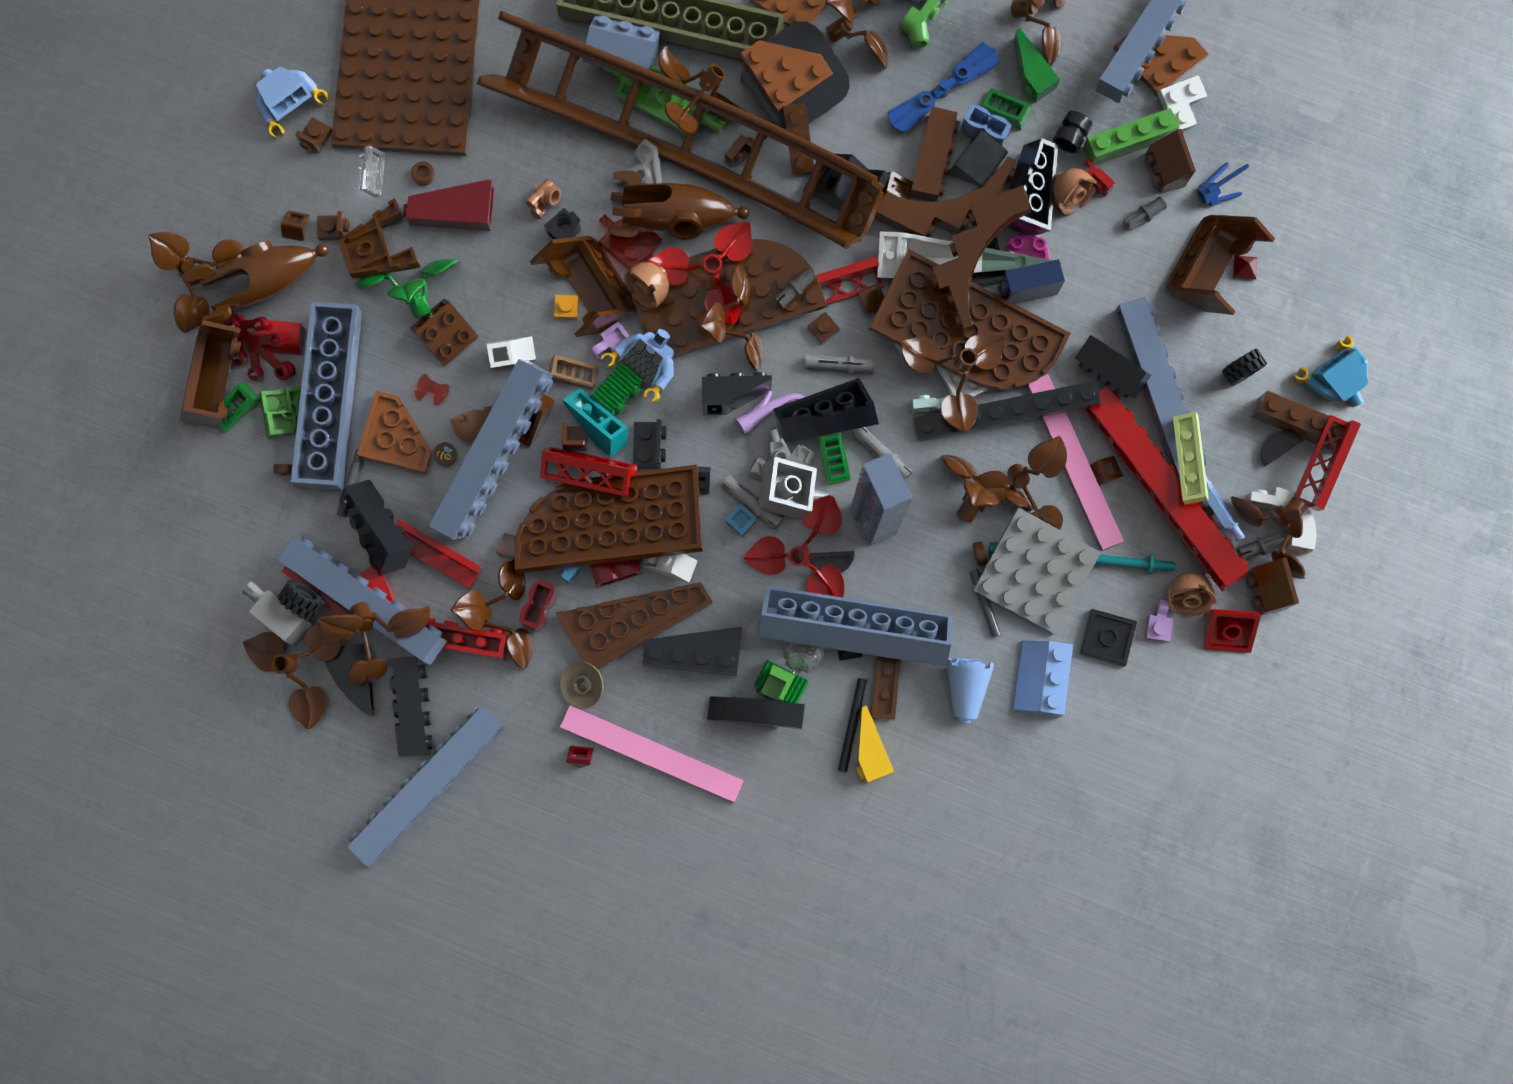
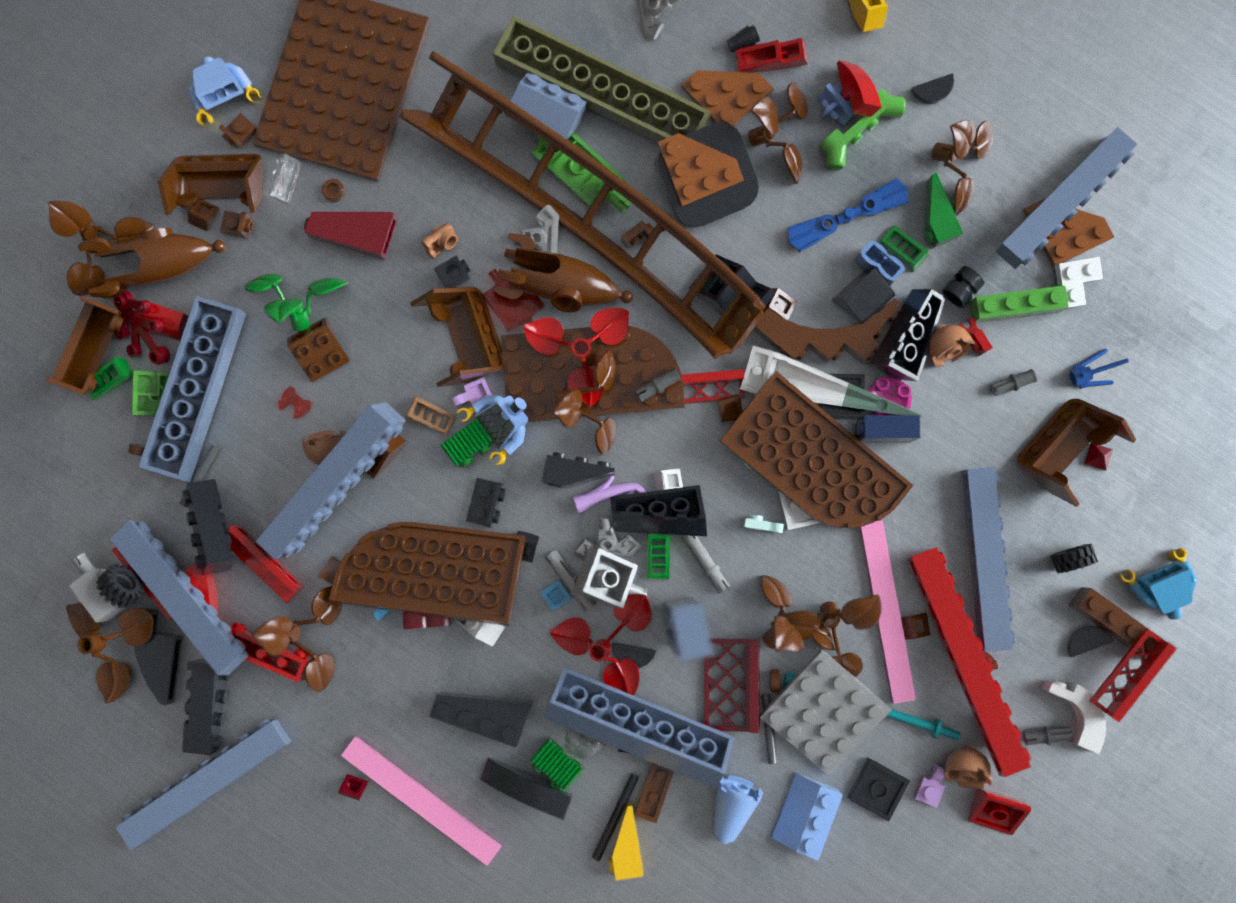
camera: 20 degrees right, 5 degrees up
reddish brown plant [318,602,430,685] -> none
reddish brown wing [338,198,421,279] -> none
dark orange plate [357,391,432,474] -> none
reddish brown tile [433,442,457,467] -> none
white slope [486,336,536,368] -> none
dark red brick [520,579,557,632] -> none
red fence [539,447,637,496] -> none
light orange plate [554,295,579,320] -> none
reddish brown wing [555,582,713,670] -> none
dark tan dish [560,661,604,709] -> none
reddish brown panel [561,422,587,451] -> none
teal slope [563,388,628,457] -> none
nougat cylinder [624,262,669,309] -> none
reddish brown plant [658,46,747,134] -> none
bright green panel [761,665,795,702] -> none
reddish brown plate [782,102,814,175] -> none
light grey pin [805,354,875,373] -> none
reddish brown plate [808,312,840,345] -> none
reddish brown plant [901,334,1005,432] -> none
reddish brown brick [910,106,960,202] -> none
black plate [914,380,1101,442] -> none
reddish brown arch [930,185,1031,333] -> none
black brick [1075,335,1151,398] -> none
reddish brown slope [1145,129,1196,194] -> none
yellowish green plate [1173,412,1209,505] -> none
light blue plate [1202,477,1245,542] -> none
reddish brown plant [1231,496,1307,579] -> none
reddish brown slope [1246,557,1299,615] -> none
none -> reddish brown windscreen [157,154,263,215]
none -> white slope [653,469,683,491]
none -> dark red fence [704,638,760,733]

